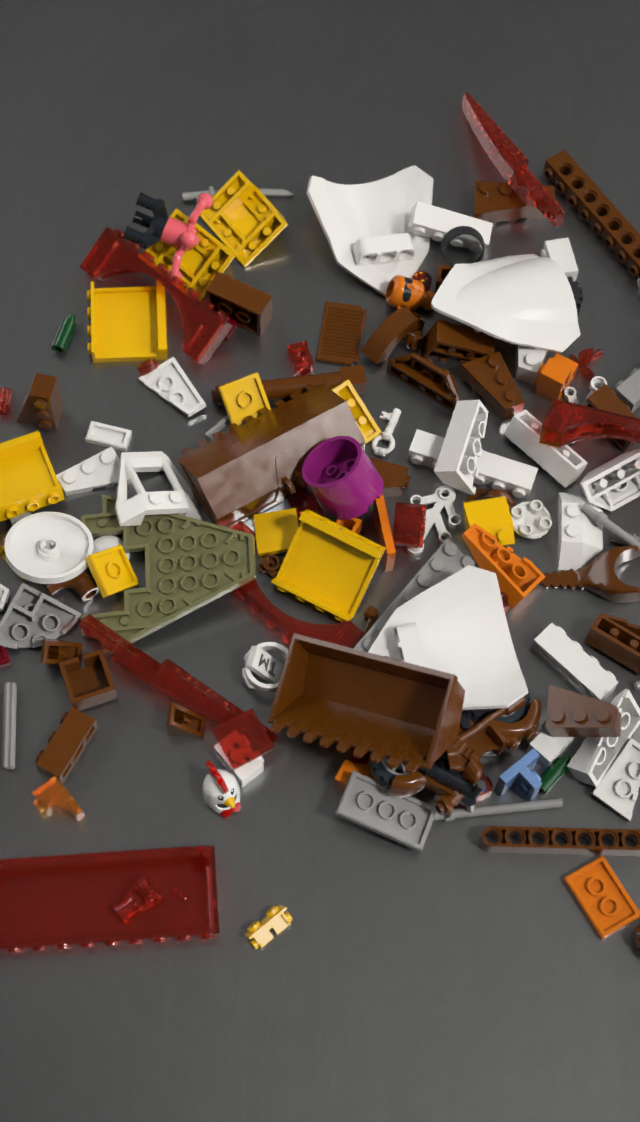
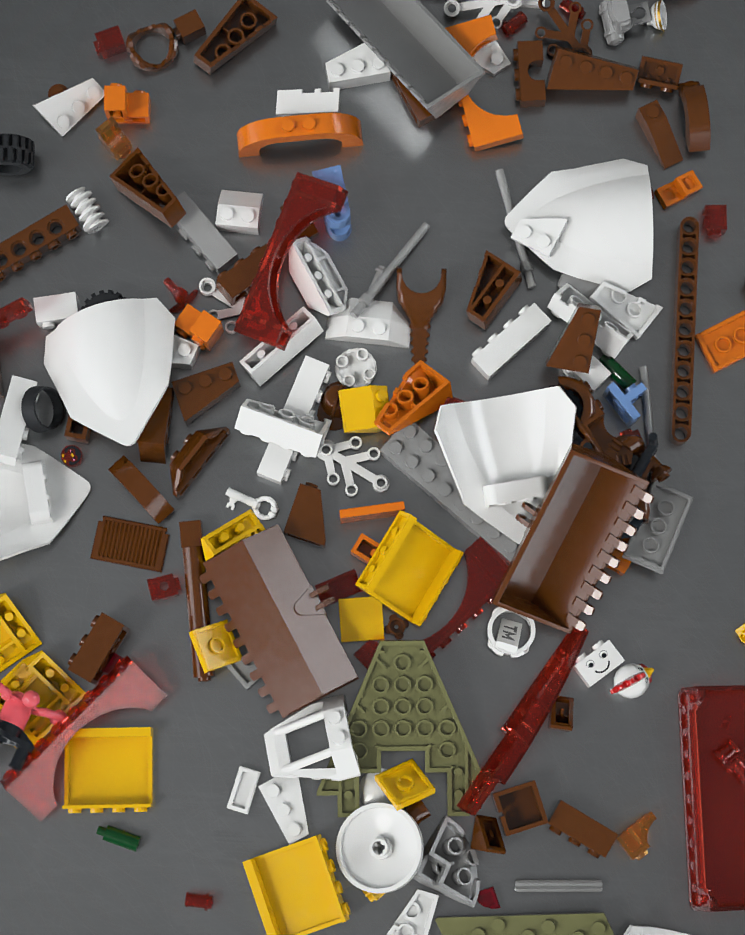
camera: 85 degrees left, 15 degrees up
reddish brown wedge [16,373,64,430] -> none
clear red tile [137,358,159,376] -> none
white wing [138,356,207,417] -> none
clear red tile [212,708,275,771] -> none
magenta brick [302,436,384,520] -> none
reddish brown hand [361,606,379,637] -> none
orange piece [385,275,435,311] -> none
clear red brick [393,502,426,548] -> none
reddish brown plate [405,331,425,350] -> none

